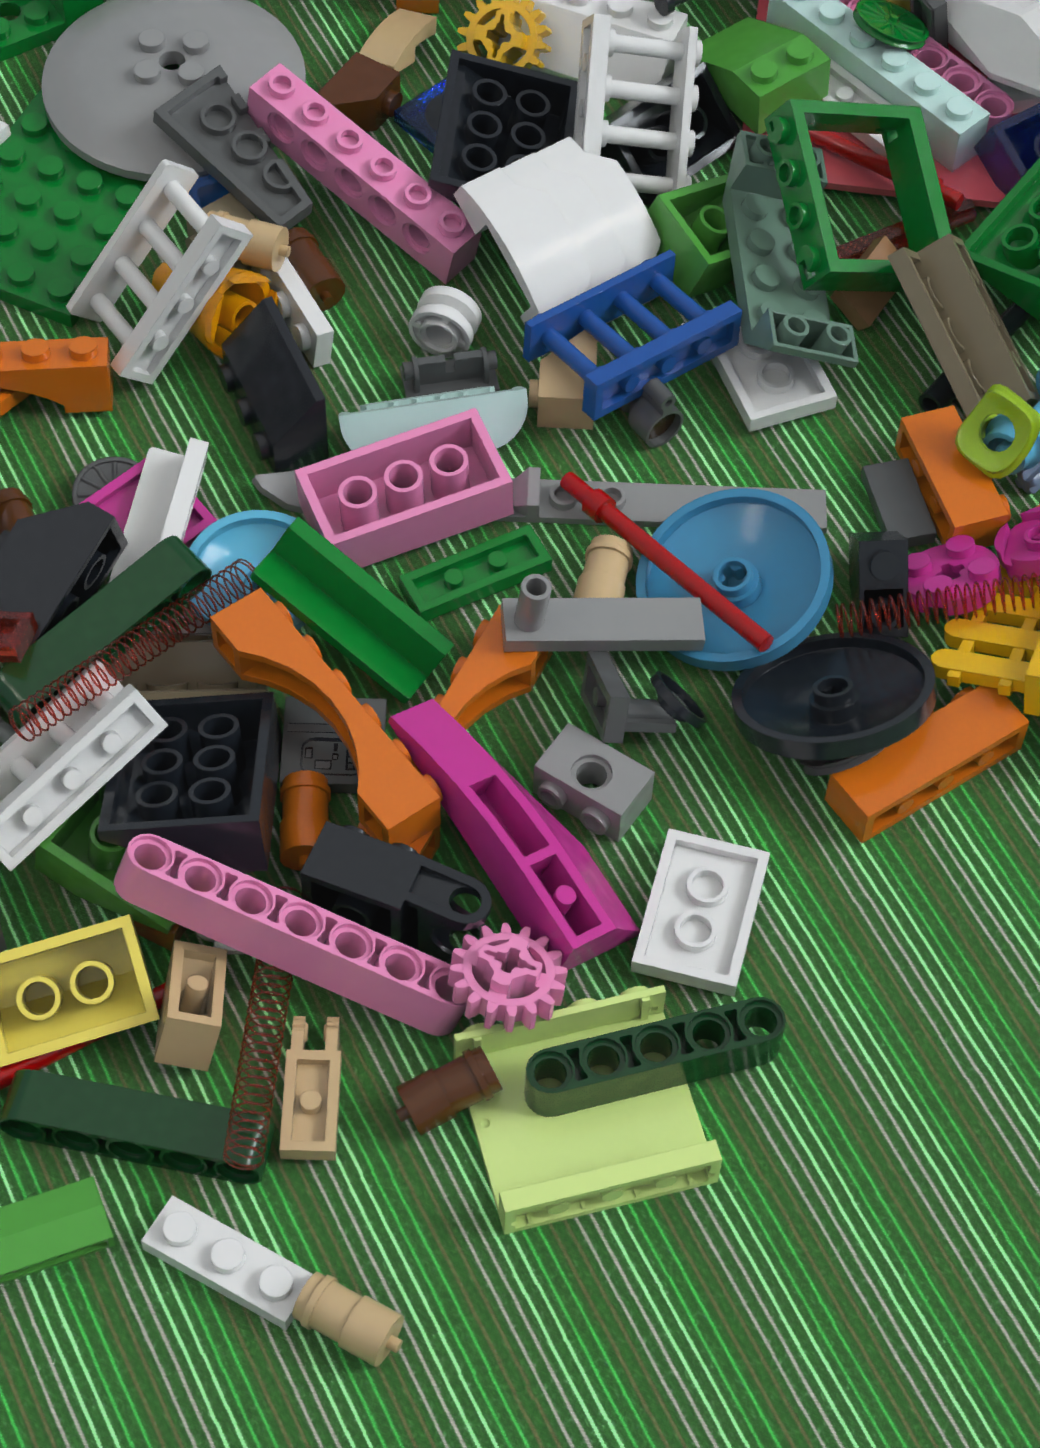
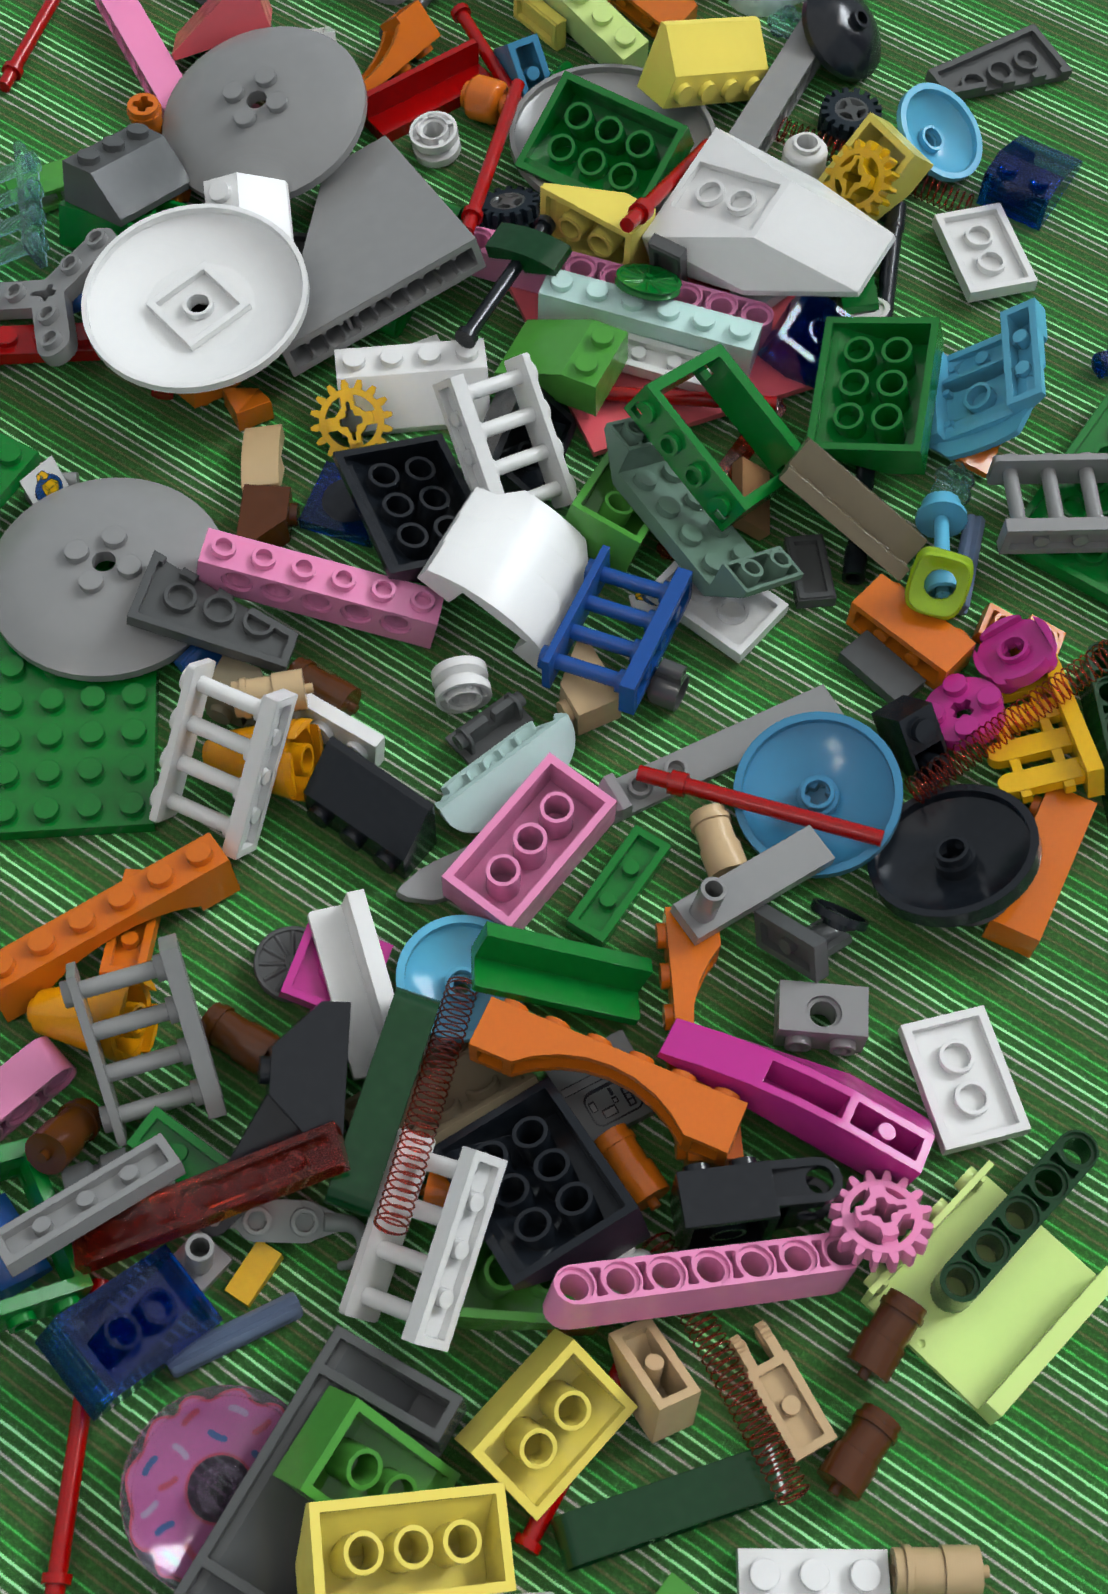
camera: 30 degrees left, 5 degrees up
none -> dark grey tile [783,534,837,609]
none -> reddish brown piece [817,1402,901,1502]

